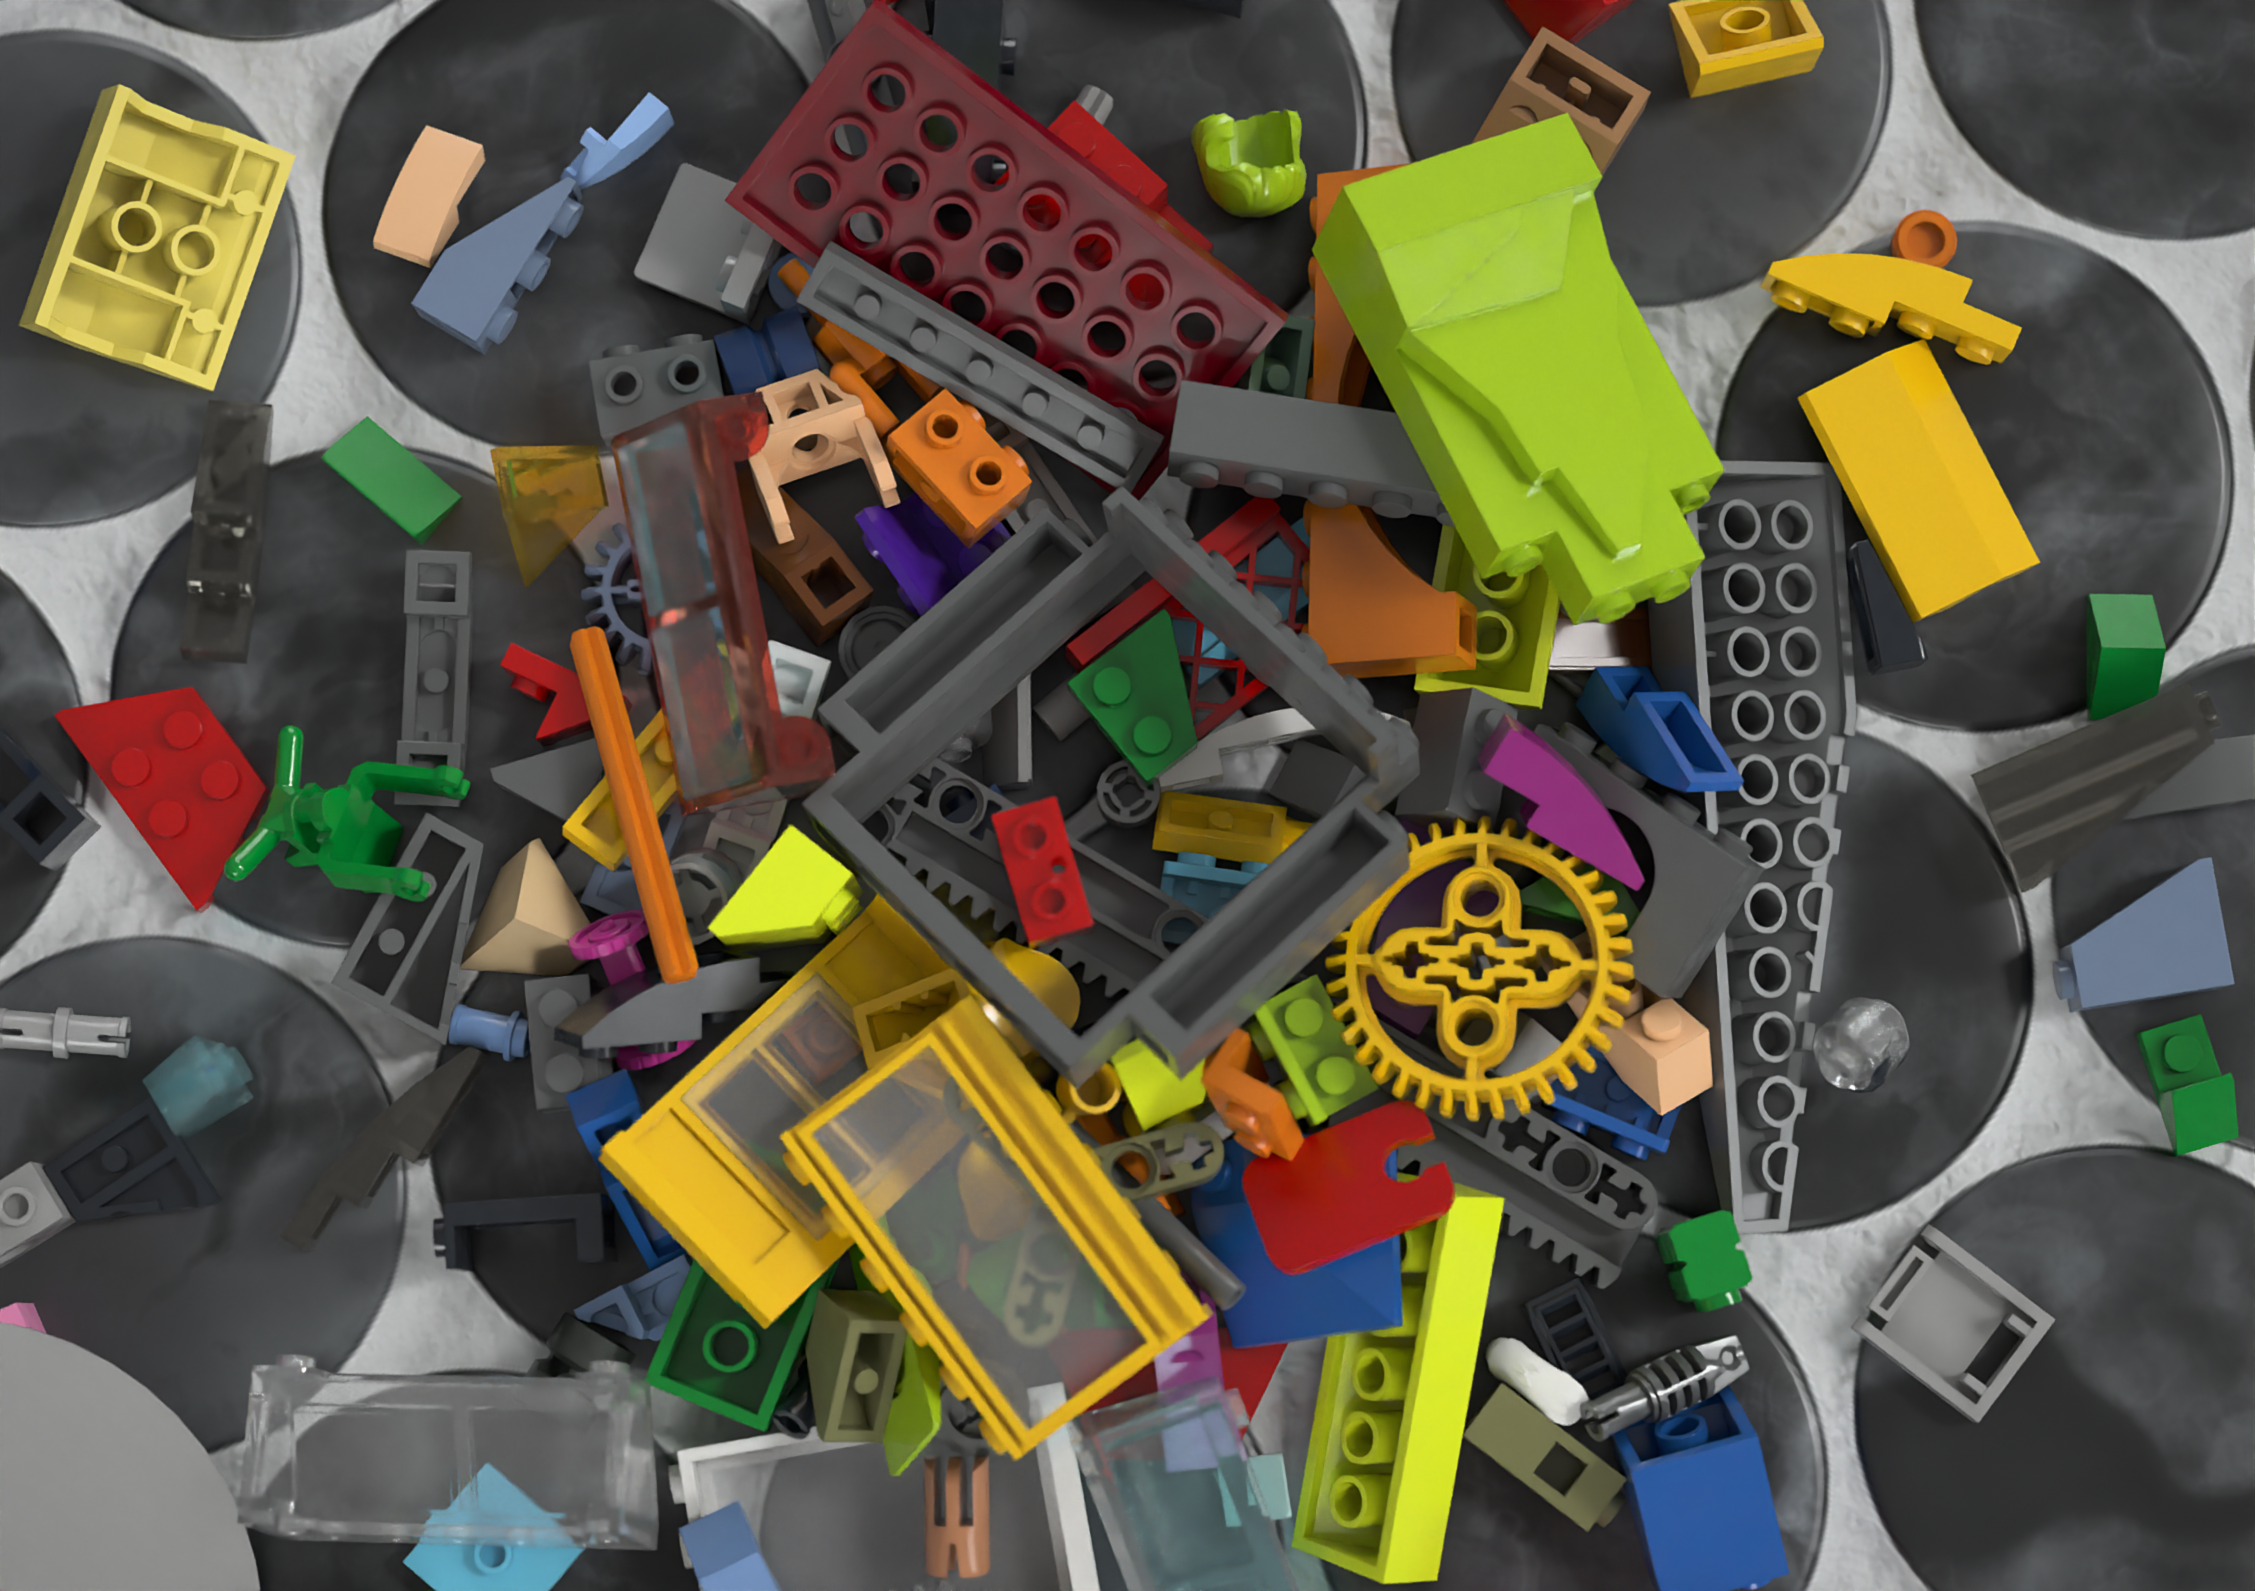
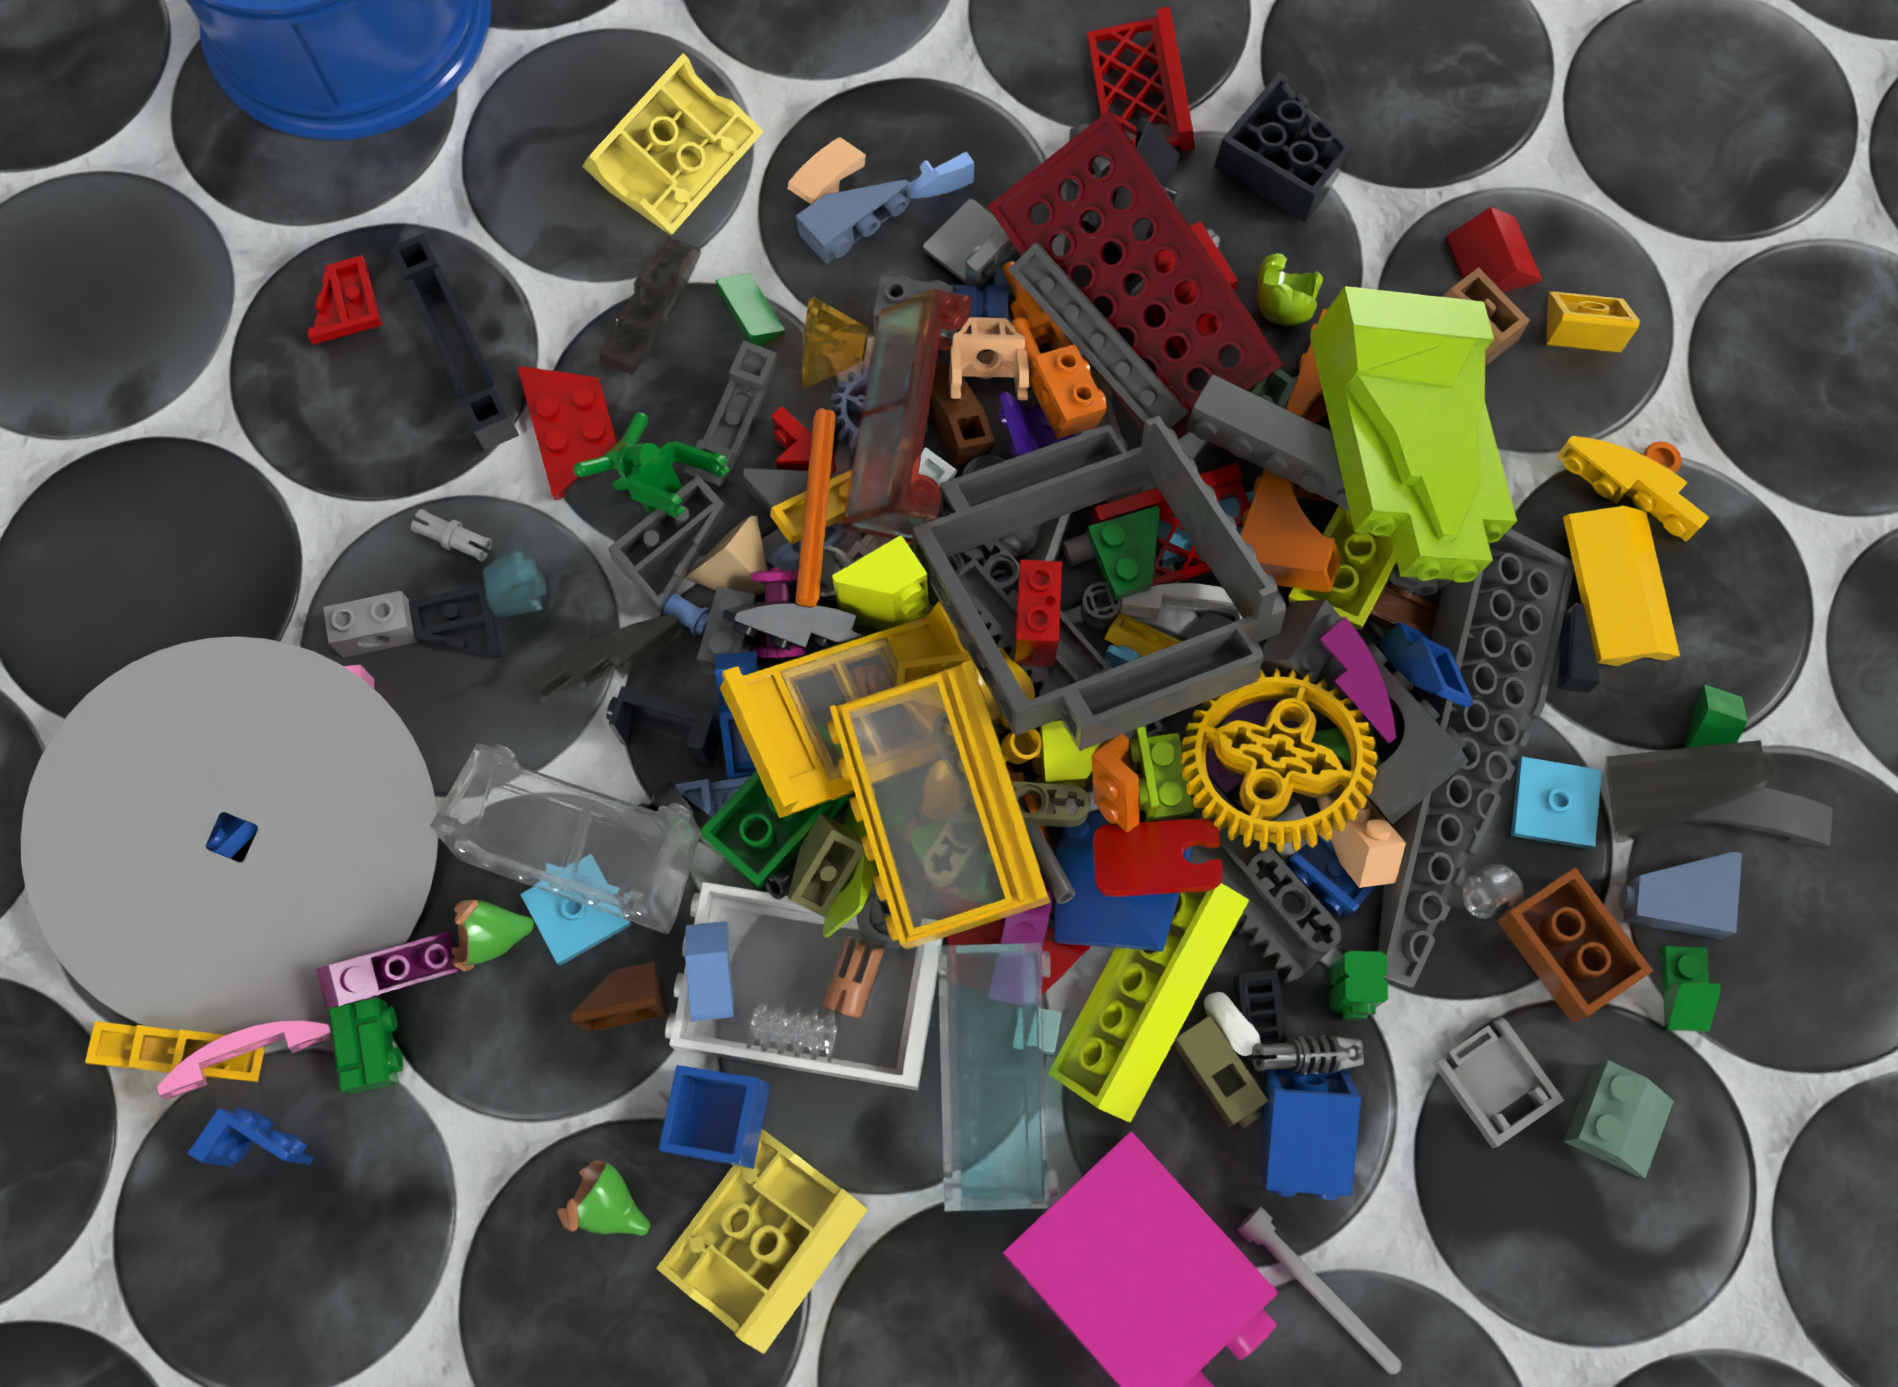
camera: 20 degrees right, 10 degrees down
none -> dark orange brick [1497,867,1653,1023]
none -> medium azure plate [1511,757,1602,850]
none -> sand green slope [1563,1060,1674,1179]

